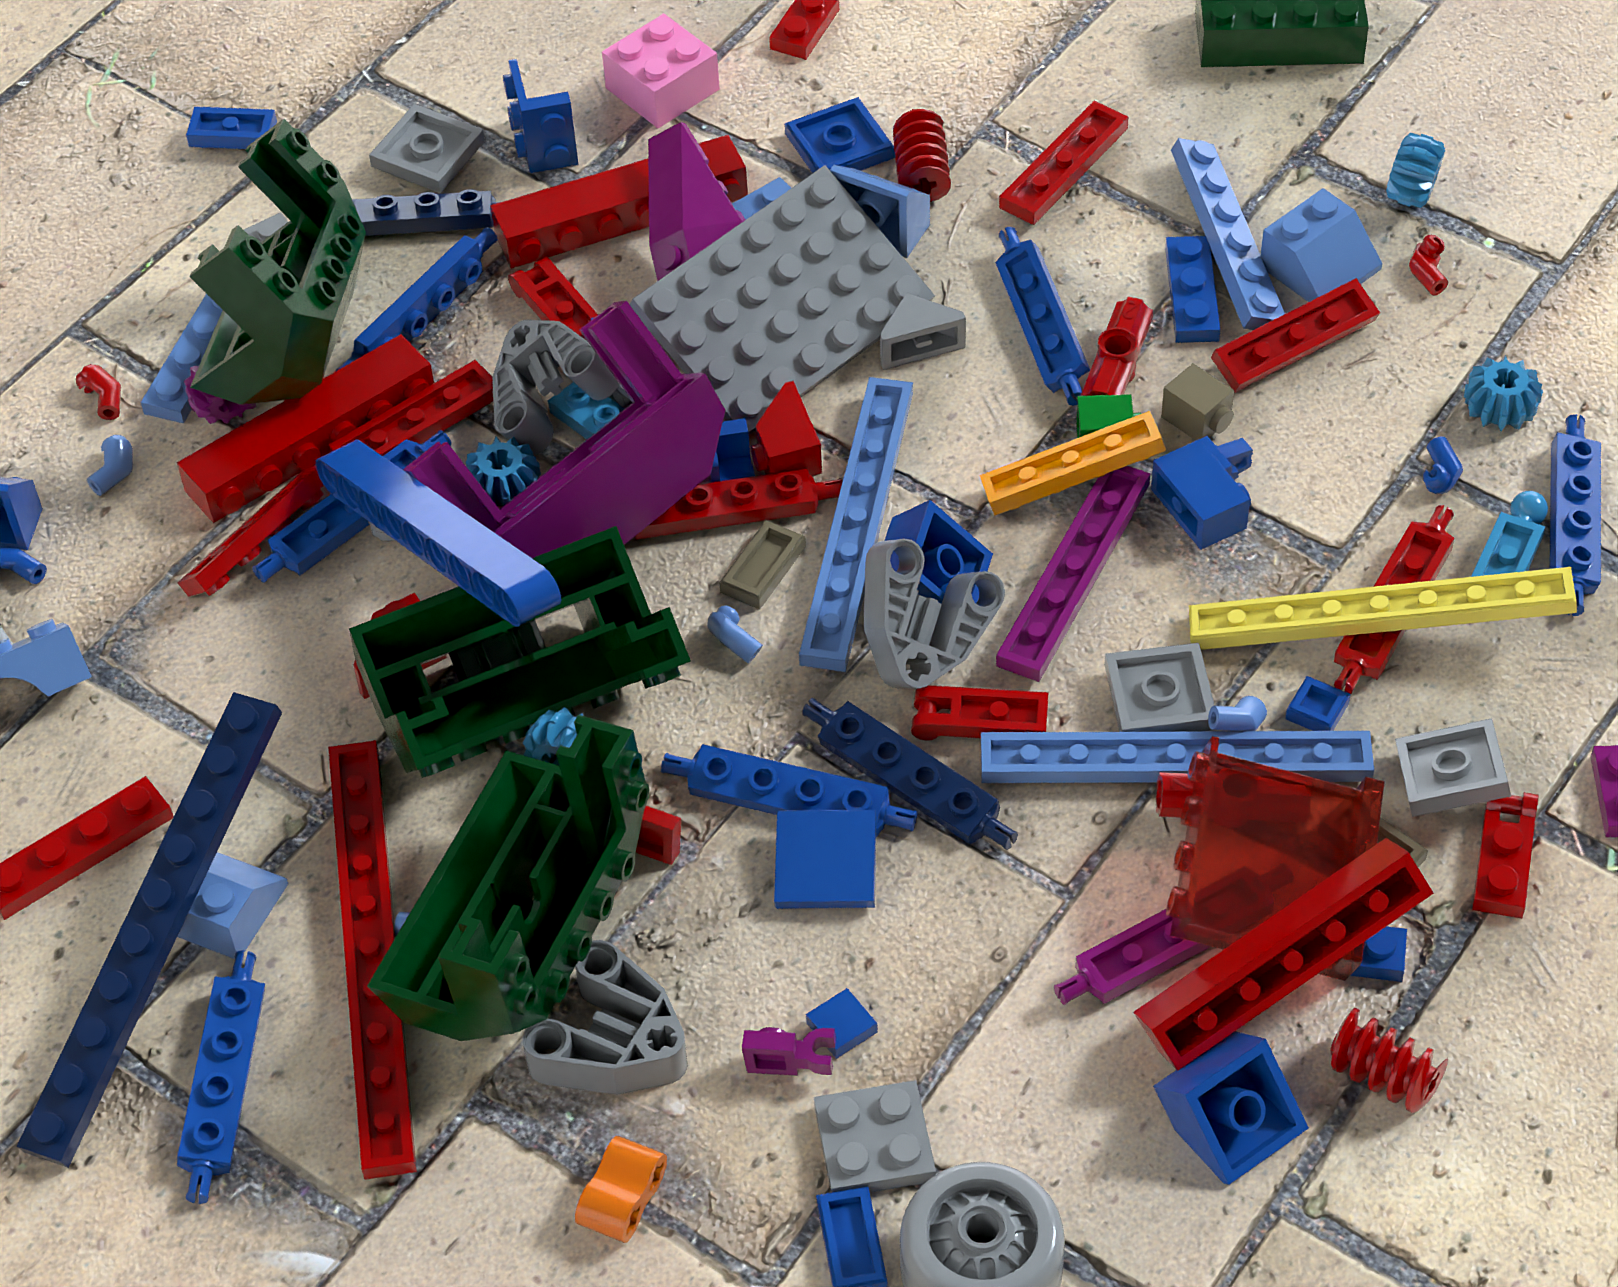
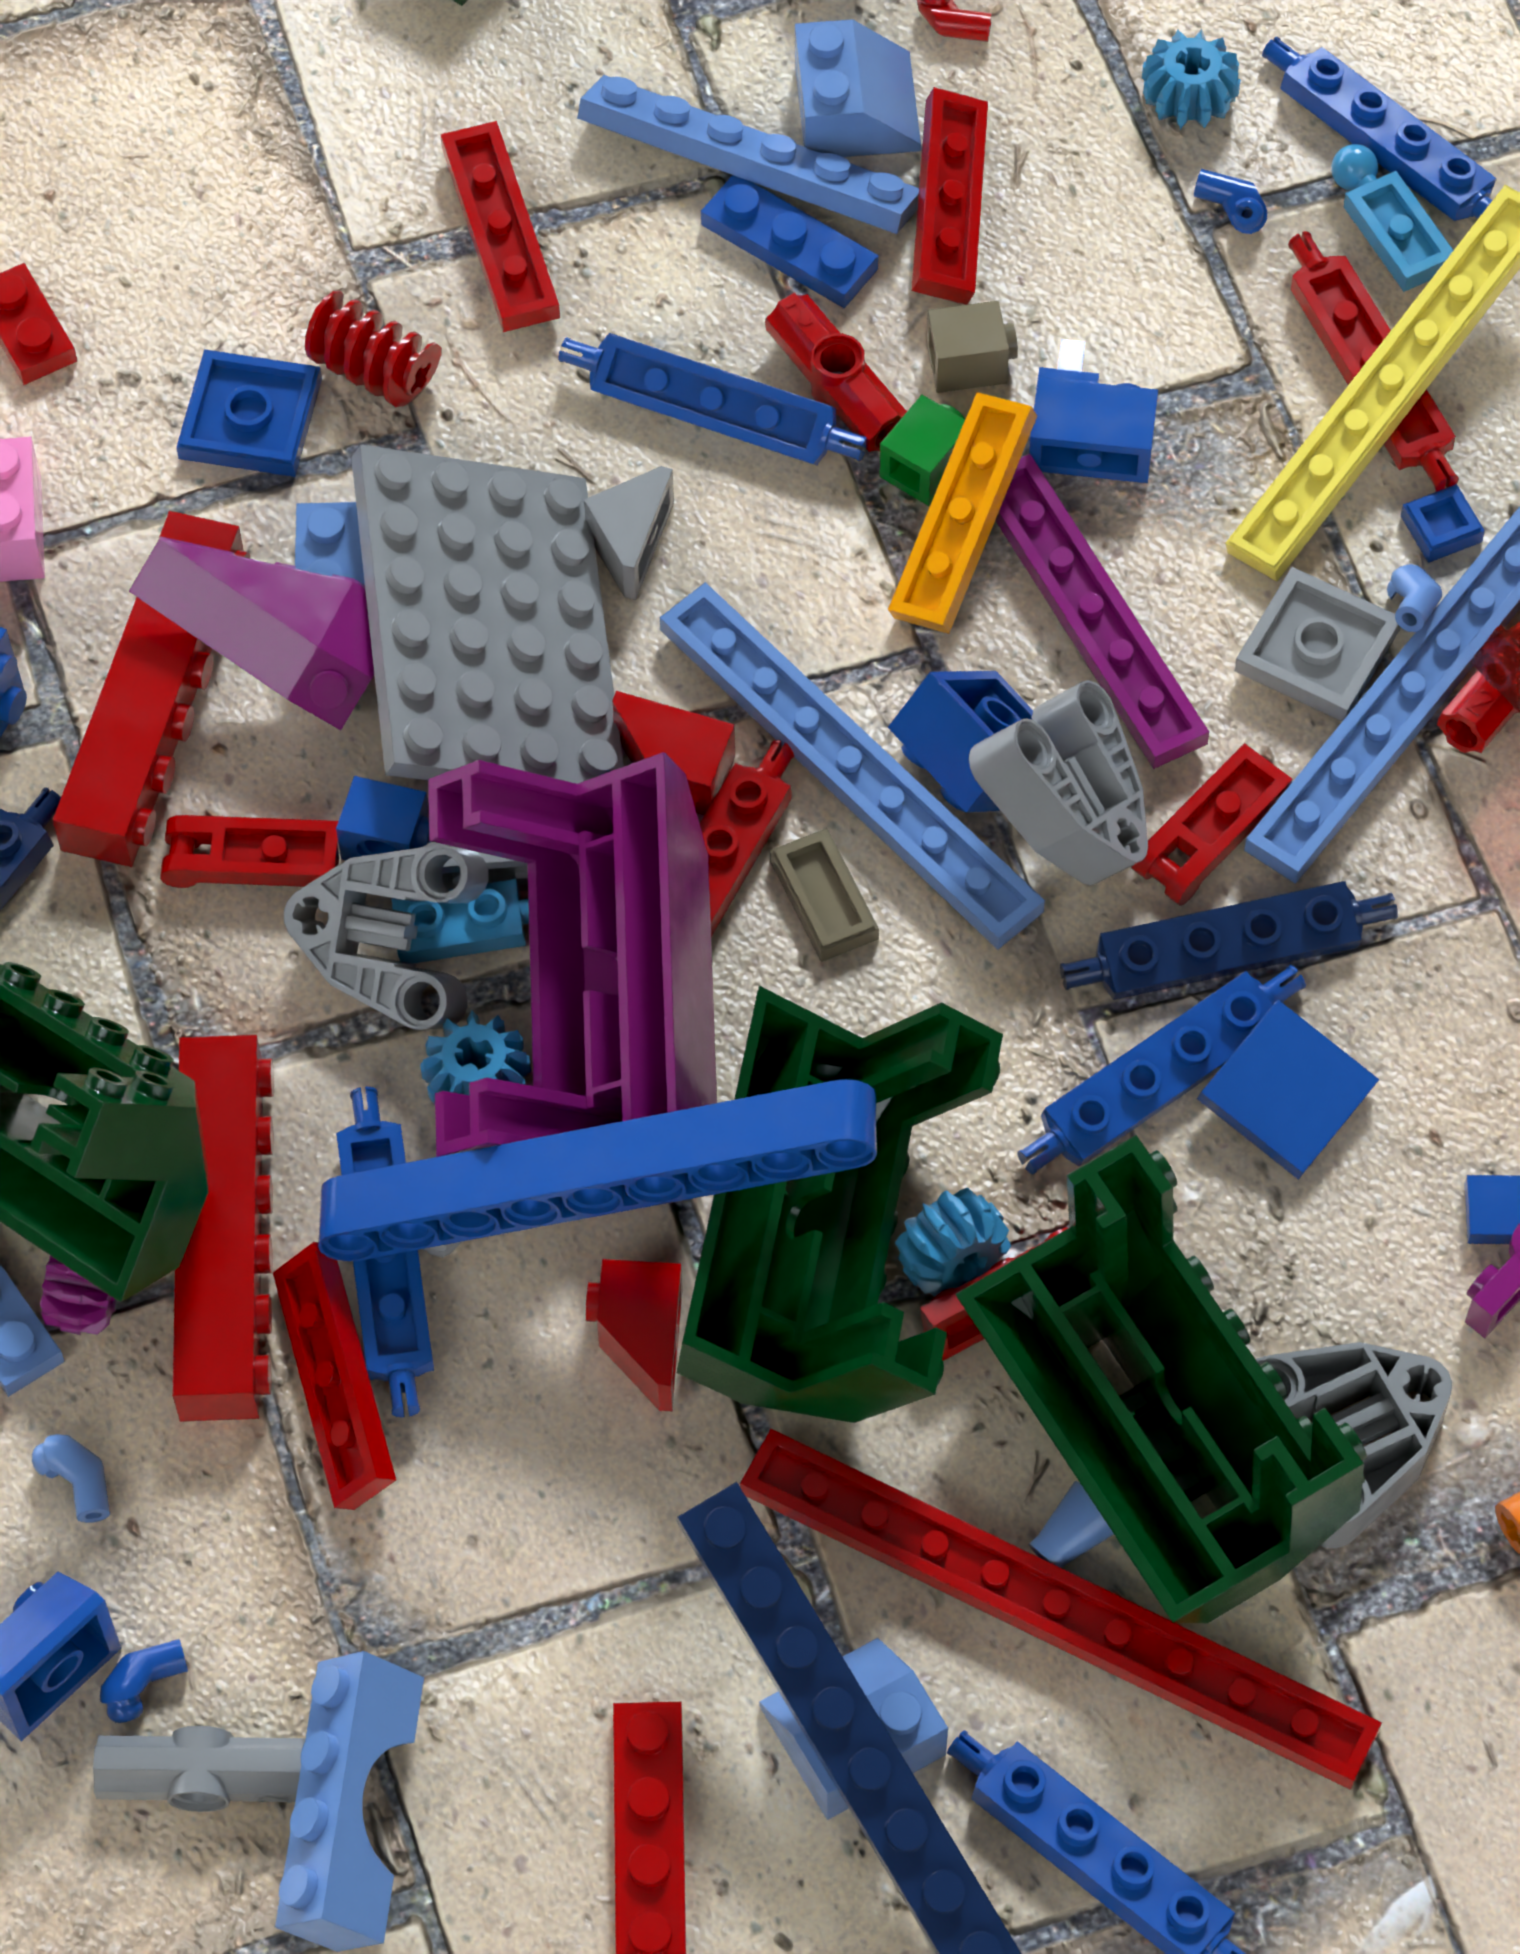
camera: 55 degrees left, 10 degrees up
red plate [329,360,493,456] -> none
blue plate [336,227,498,371] -> none
medium blue arm [707,606,763,663] -> none
medium blue slope [830,165,930,258] -> none

